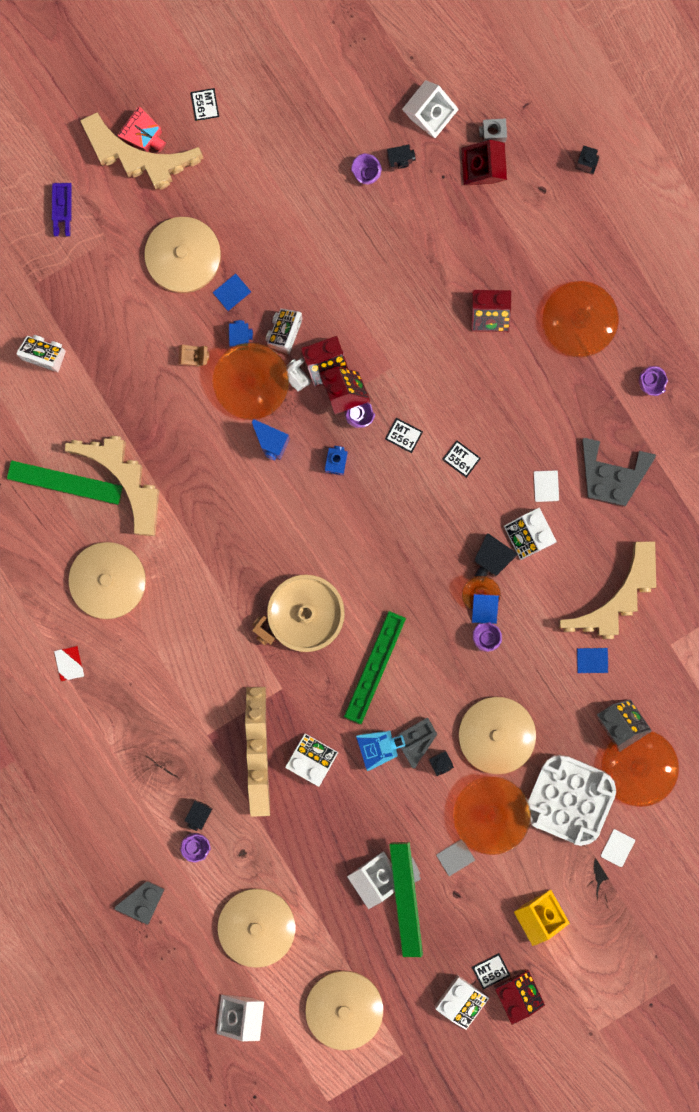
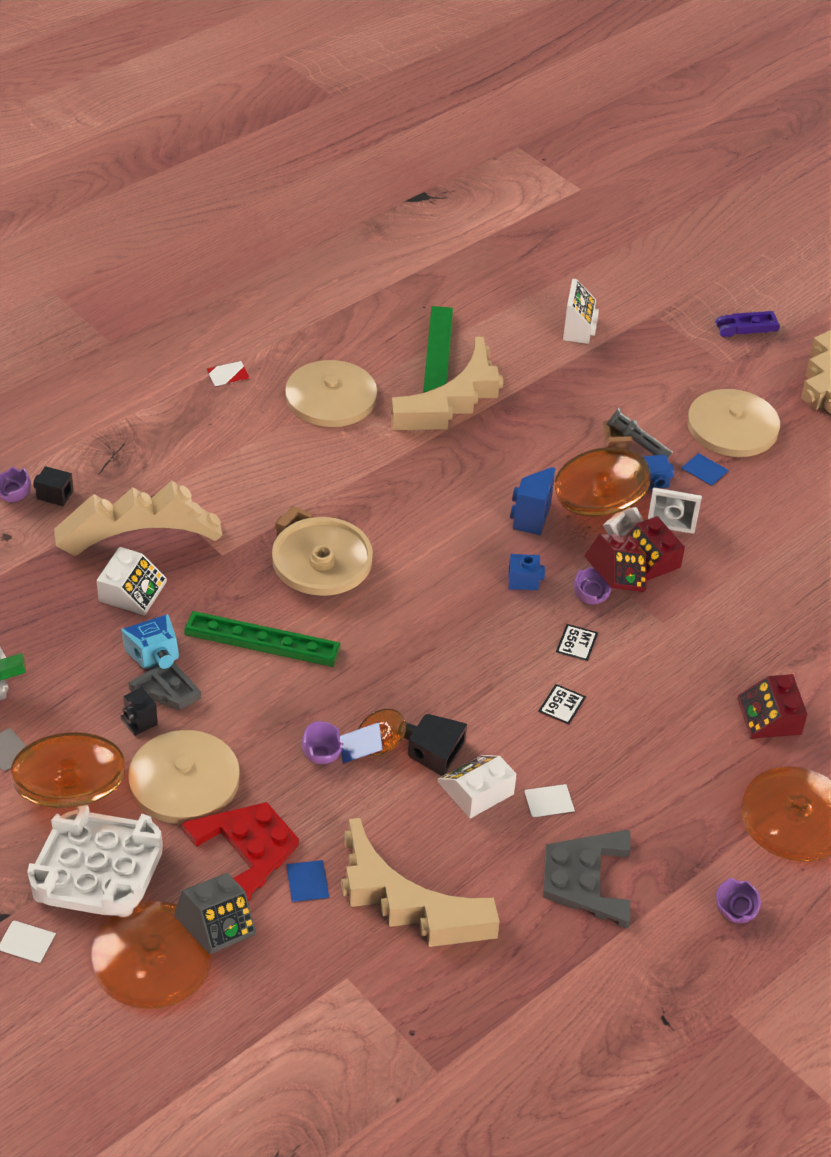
camera: 75 degrees right, 40 degrees down
none -> red wing [182,802,299,901]
none -> dark grey pin [606,408,673,459]

